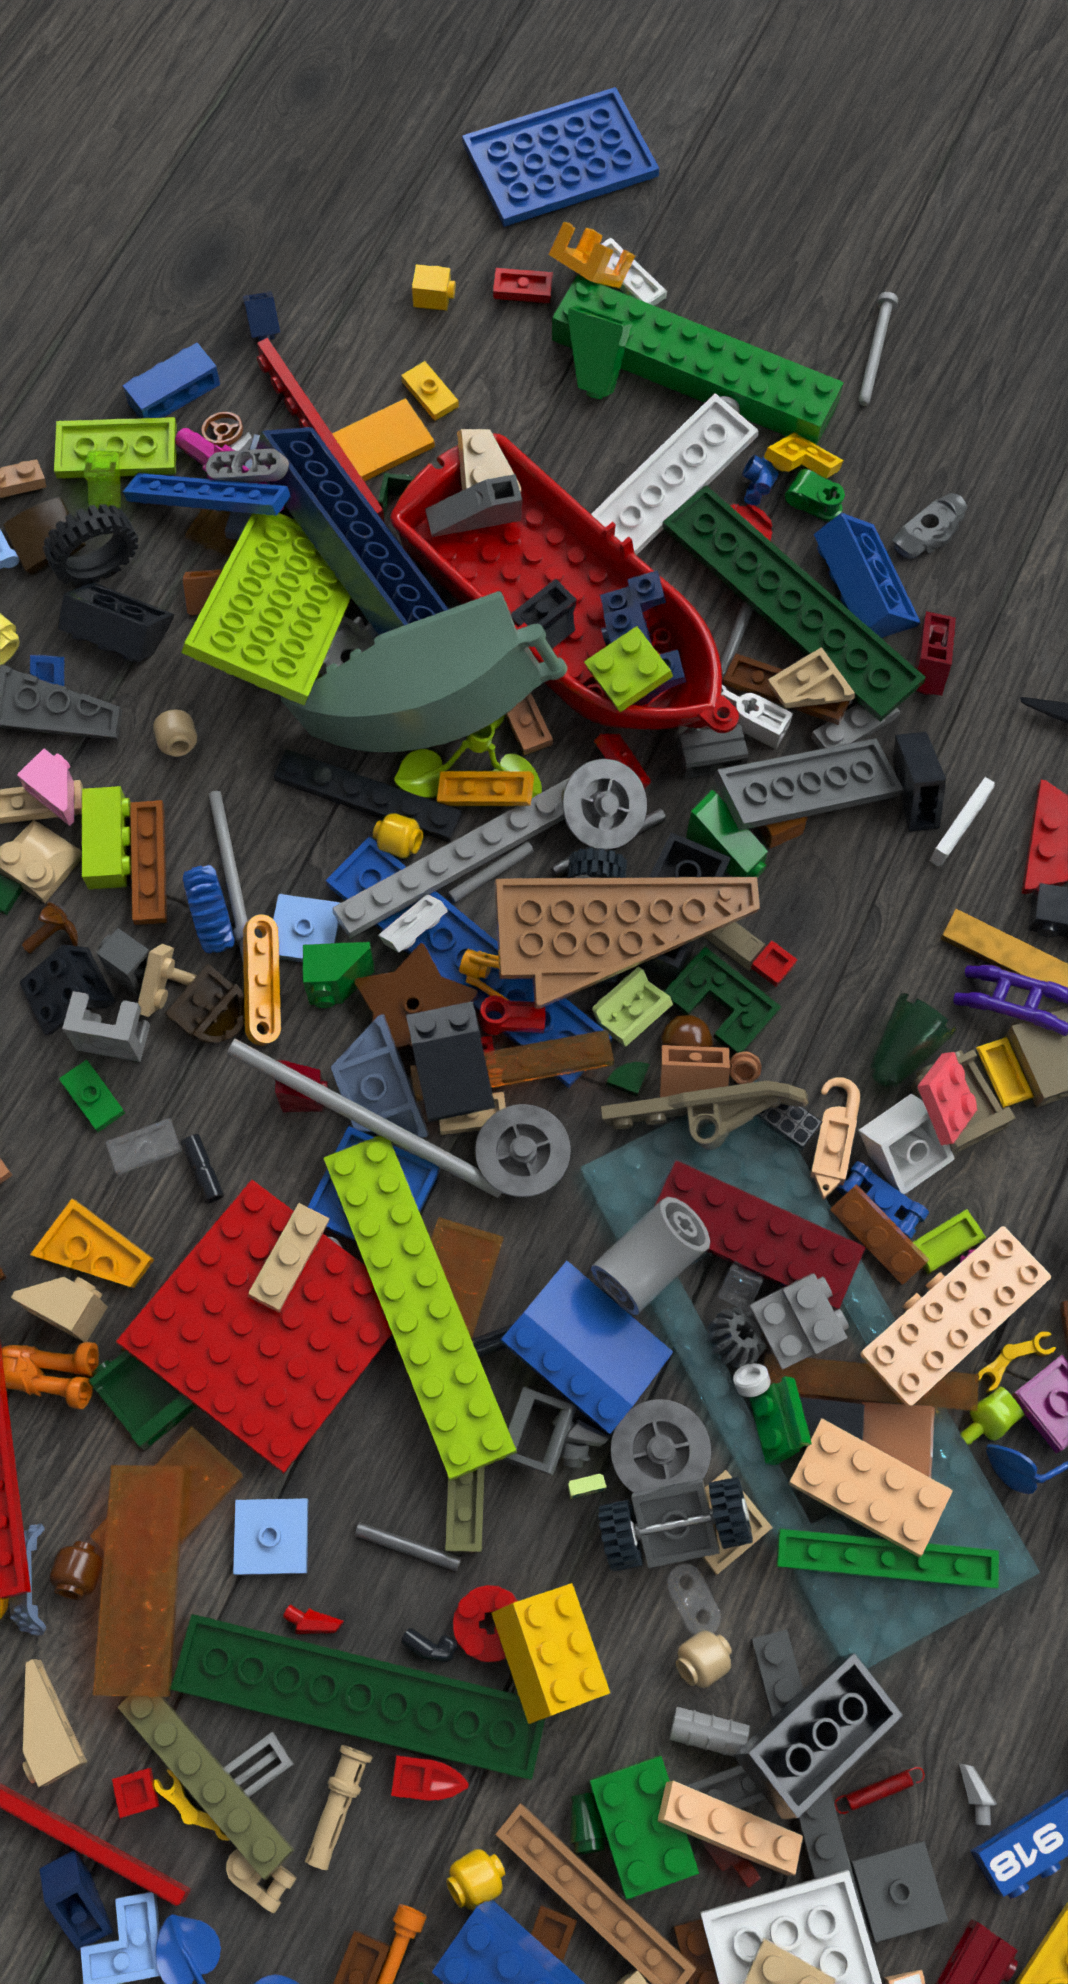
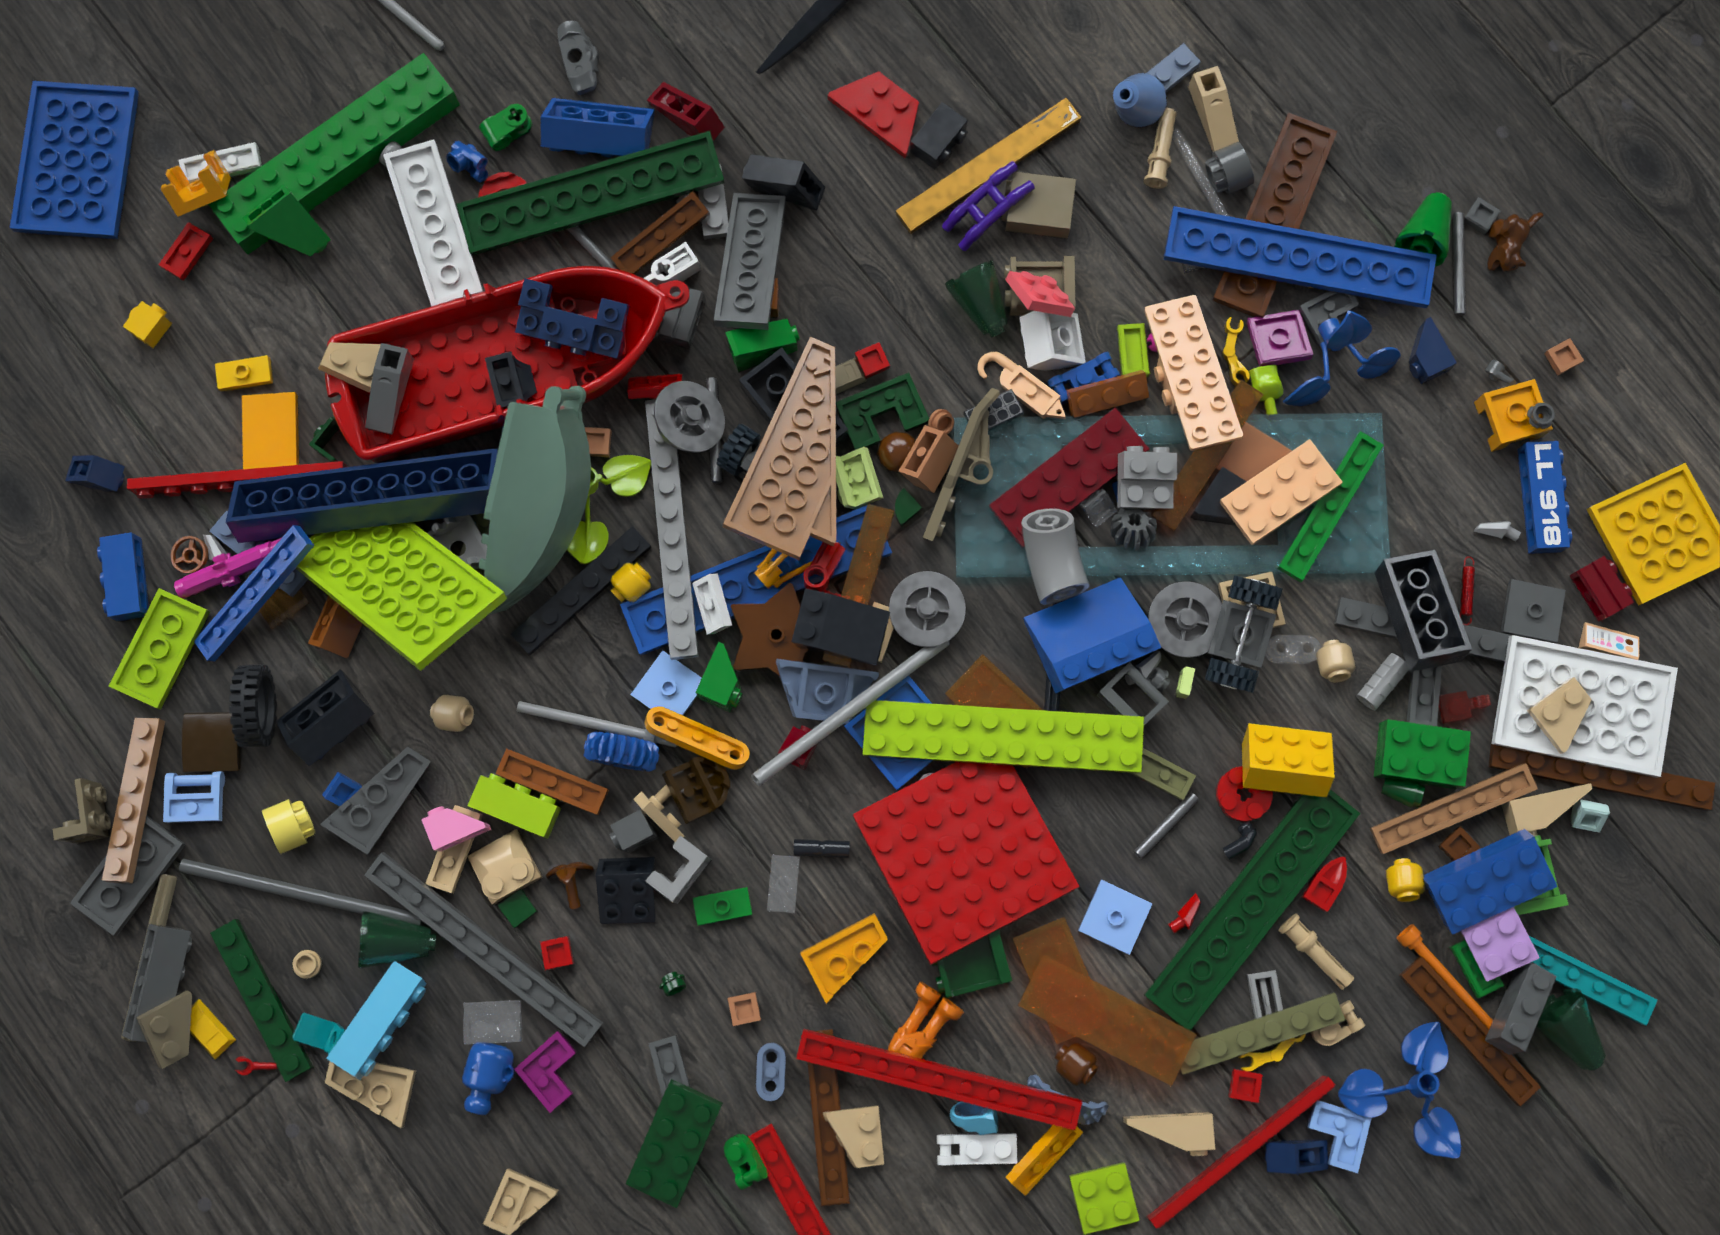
camera: 60 degrees left, 10 degrees up
tan slope [11,1277,108,1342] -> none
clear neon green slope [84,451,121,509] -> none
light grey beam [206,448,289,483] -> none
tan plate [248,1203,329,1312] -> none
light orange plate [437,771,534,806] -> none
light grey bar [448,841,534,903] -> none
lime plate [584,626,673,712] -> none
light nougat plate [657,1781,803,1876] -> none
white tile [733,1363,771,1397] -> none
green plate [750,1376,812,1465] -> none
yellow plate [764,432,844,479] -> none
tan wing [768,647,855,709] -> none
white tile [930,777,995,867] -> none
yellow tile [976,1037,1034,1108] -> none

